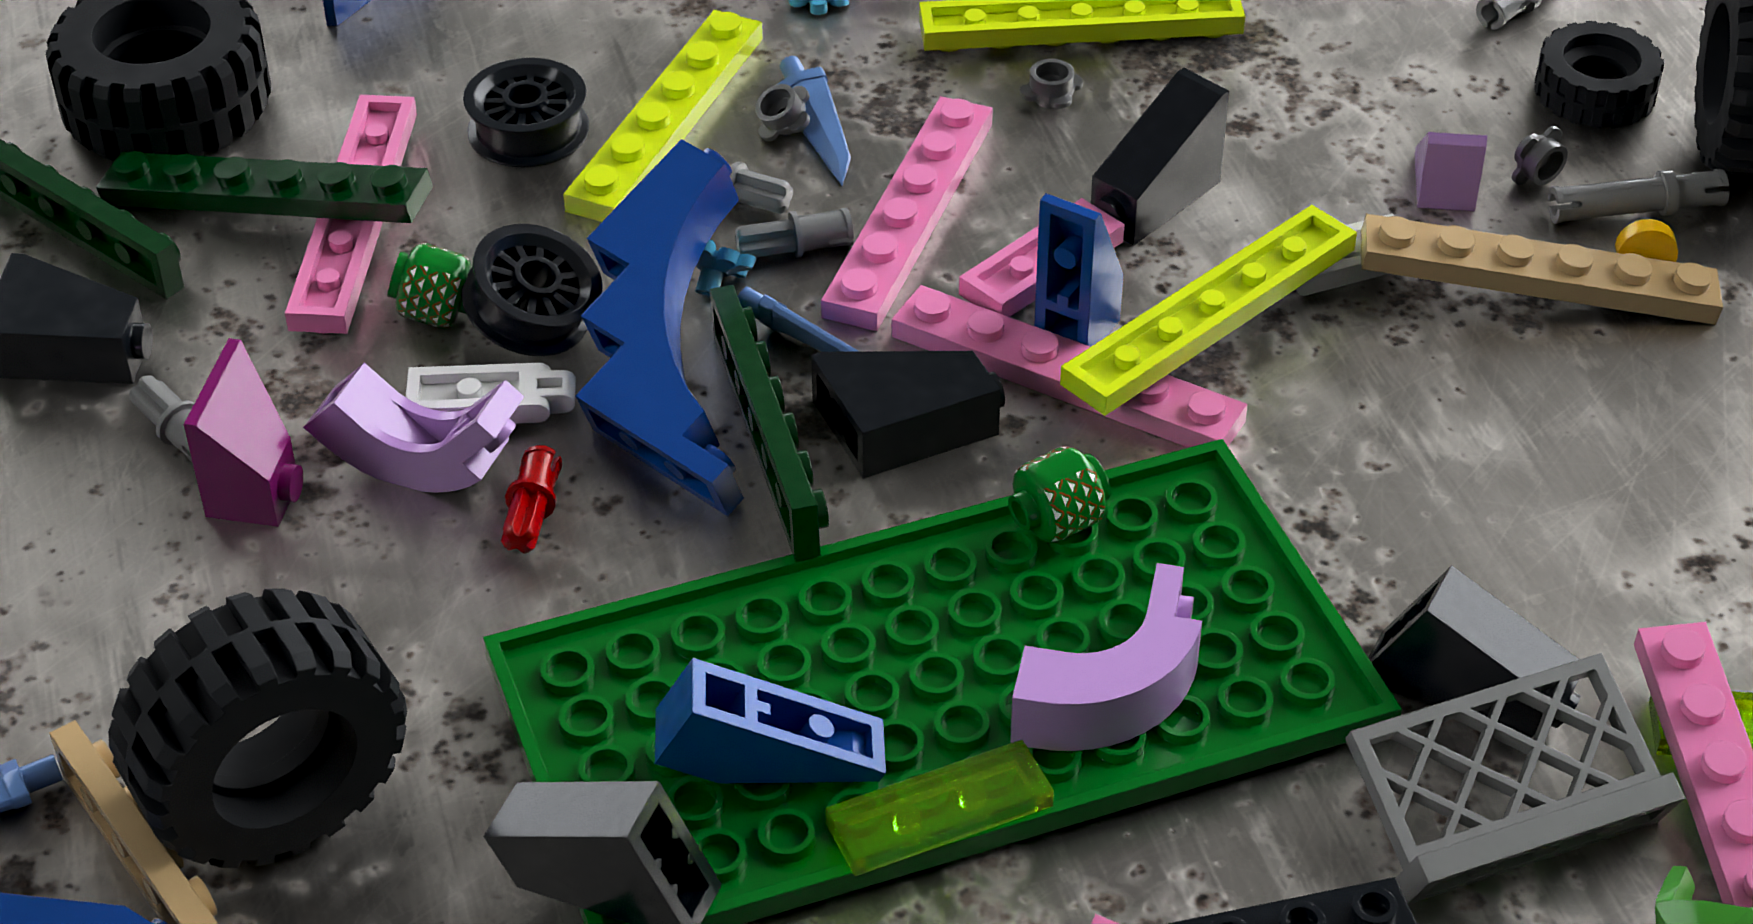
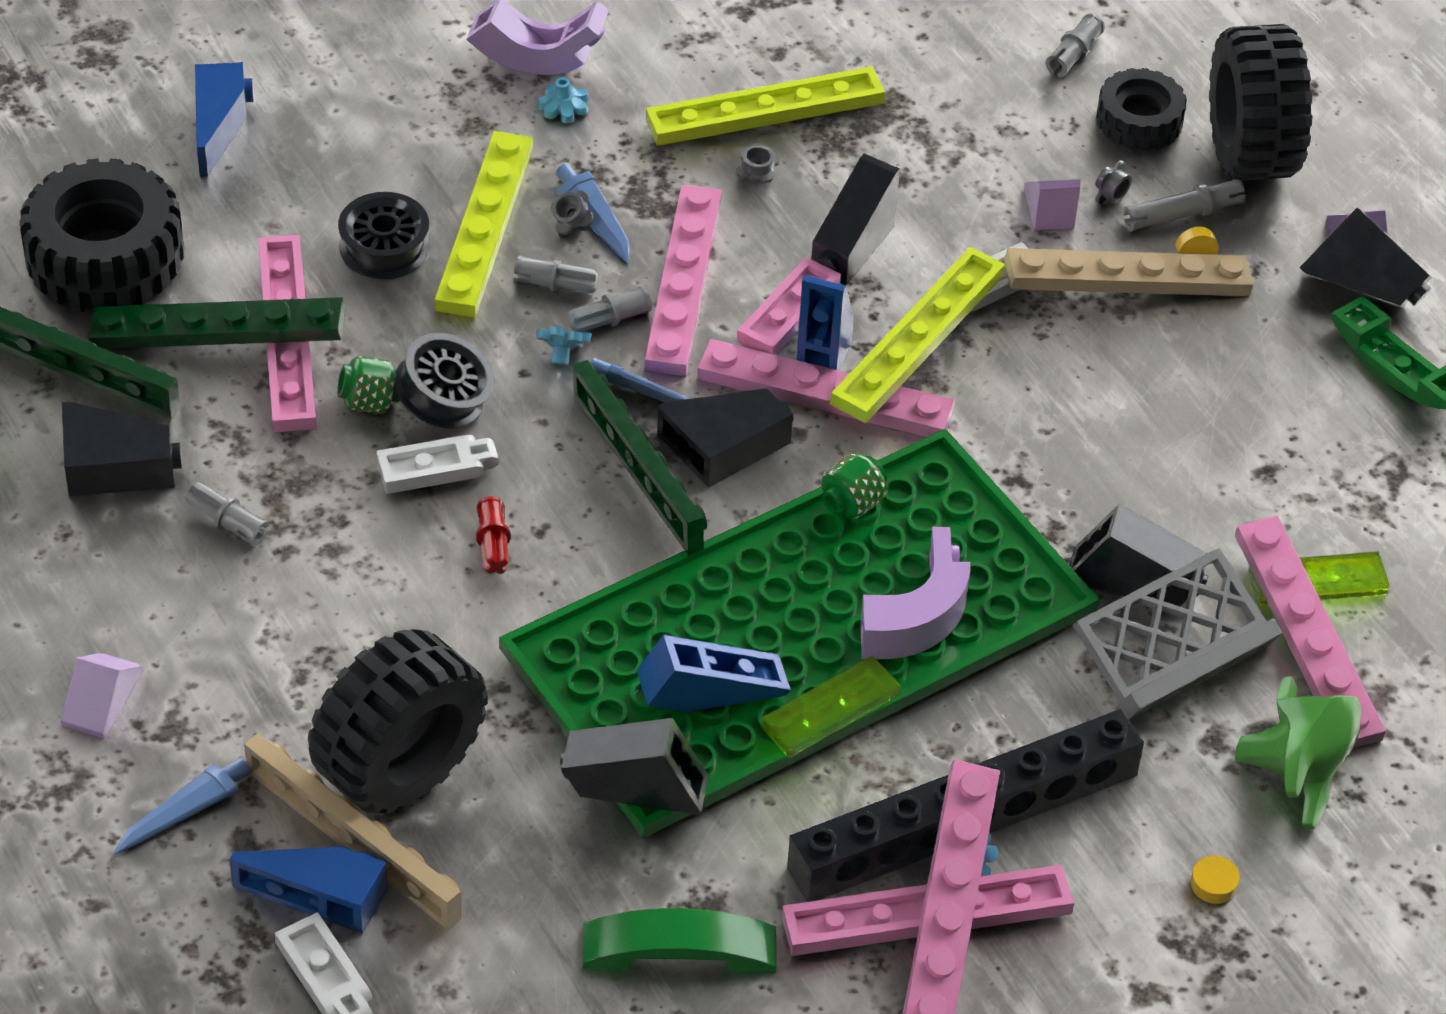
camera: 15 degrees left, 5 degrees up
magenta slope [183,338,303,527] -> none
lavender arch [303,362,524,493] -> none
blue arch [575,139,744,517] -> none

